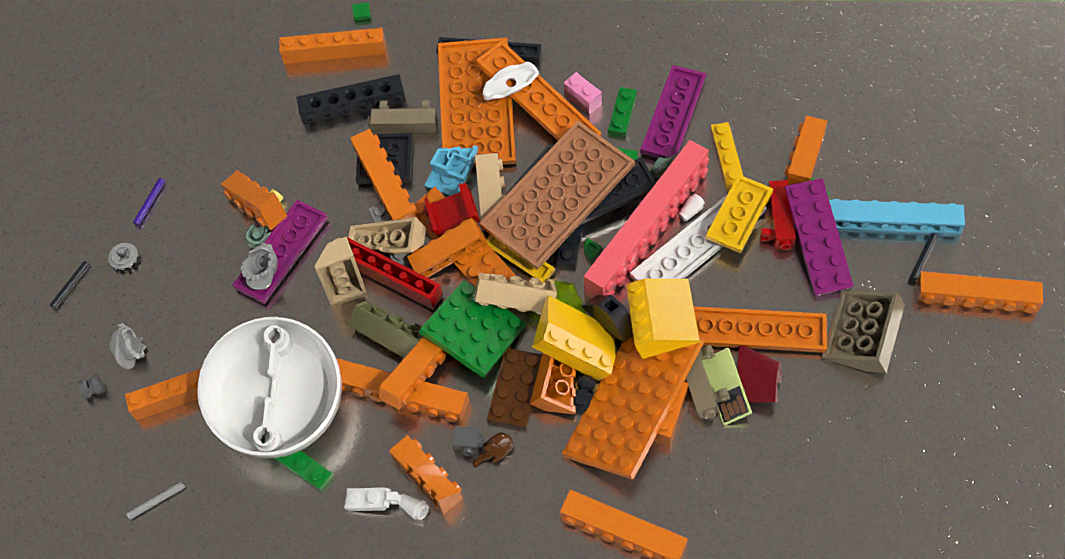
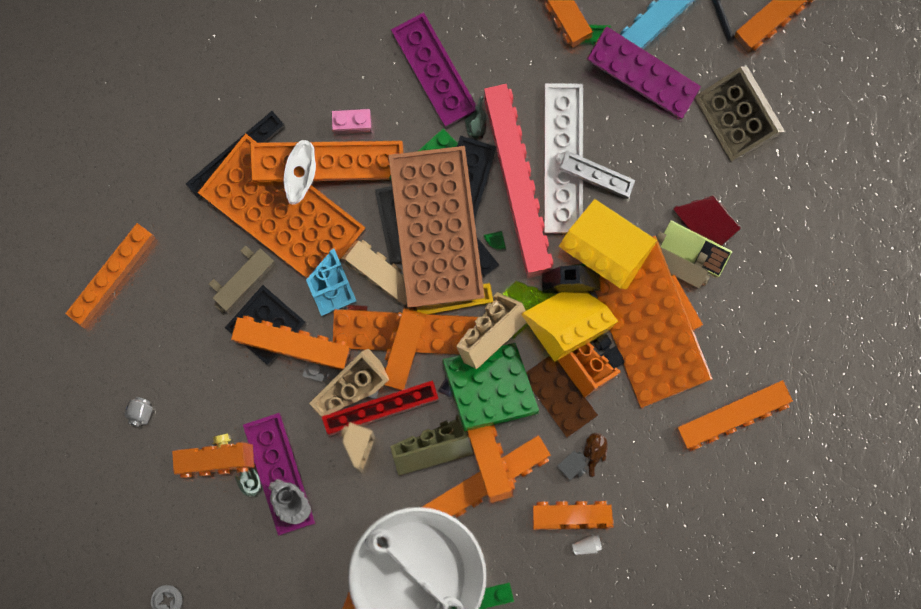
camera: 55 degrees left, 20 degrees up
dark purple bar [133,178,165,226] -> none
black brick [296,74,406,124] -> none
white hinge [344,488,402,511] -> none
green tile [352,2,371,21] -> none
red panel [423,182,481,237] -> none
green plate [608,87,637,137] -> none
white cone [678,194,705,222] -> none
orange plate [694,306,827,353] -> none
yellow plate [706,174,773,254] -> none
yellow plate [710,122,743,189] -> none
red brick [760,180,796,250] -> none
none -> light grey head [124,397,153,427]
none -> plate [559,151,635,199]

